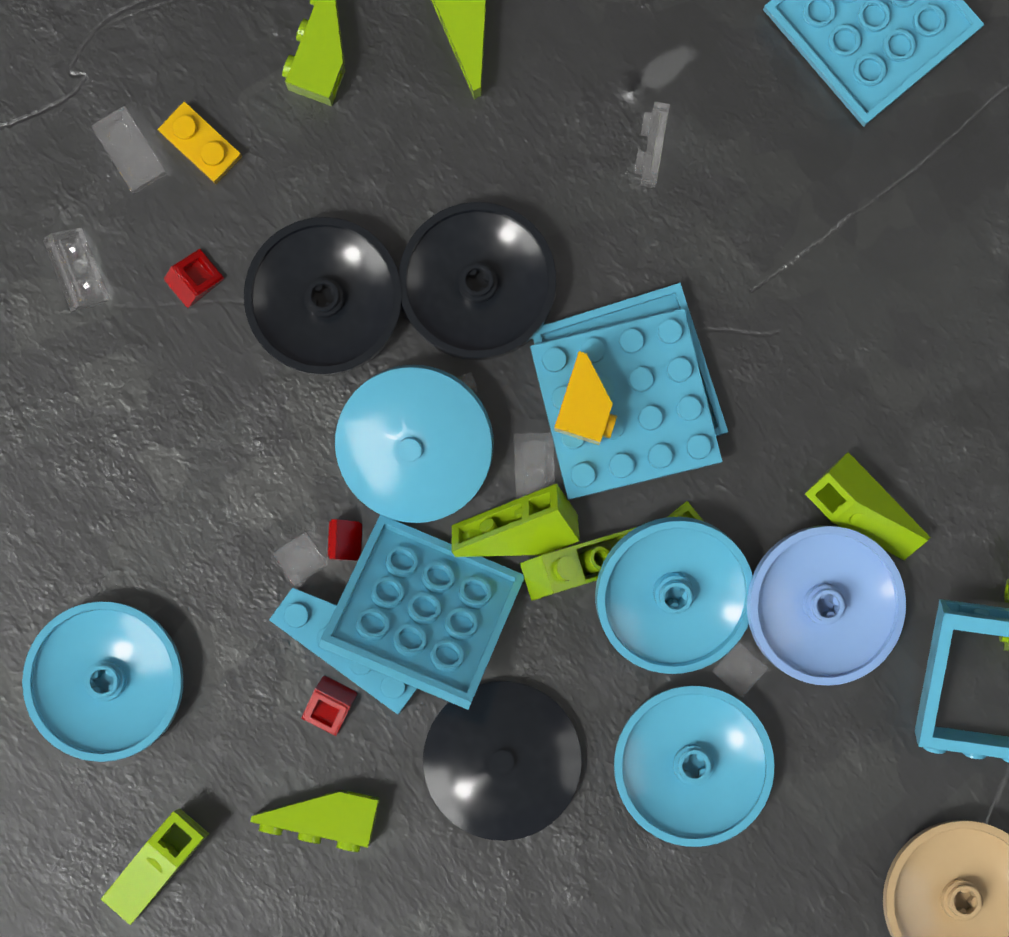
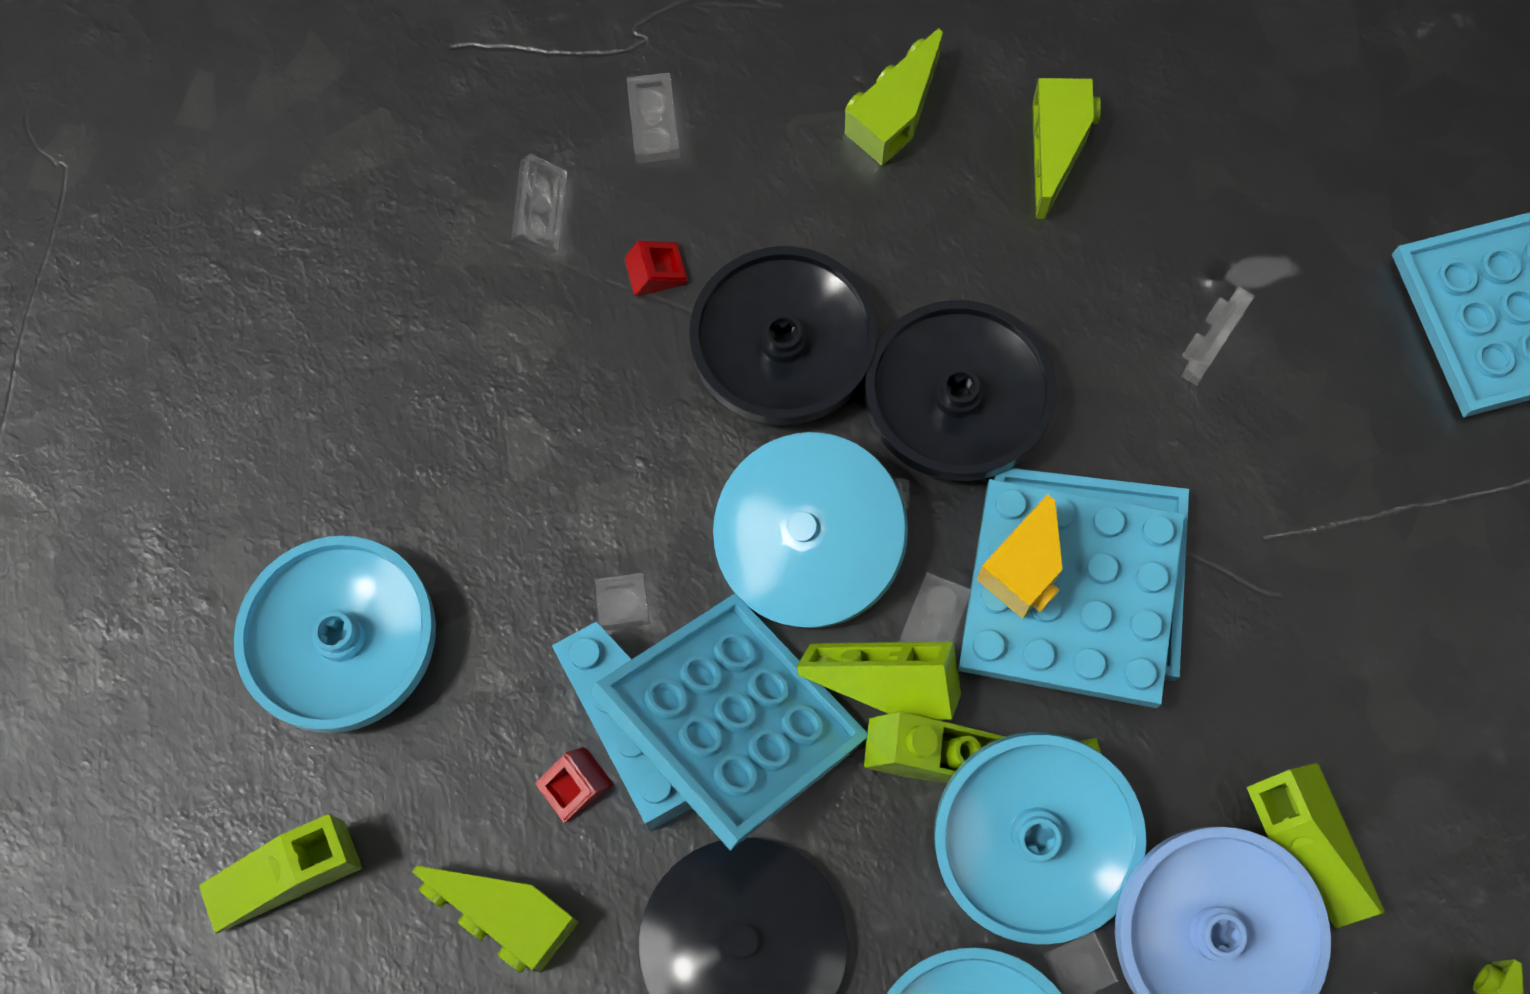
camera: 25 degrees right, 15 degrees down
yellow plate [157,102,242,184] -> none
red slope [328,519,362,561] -> none

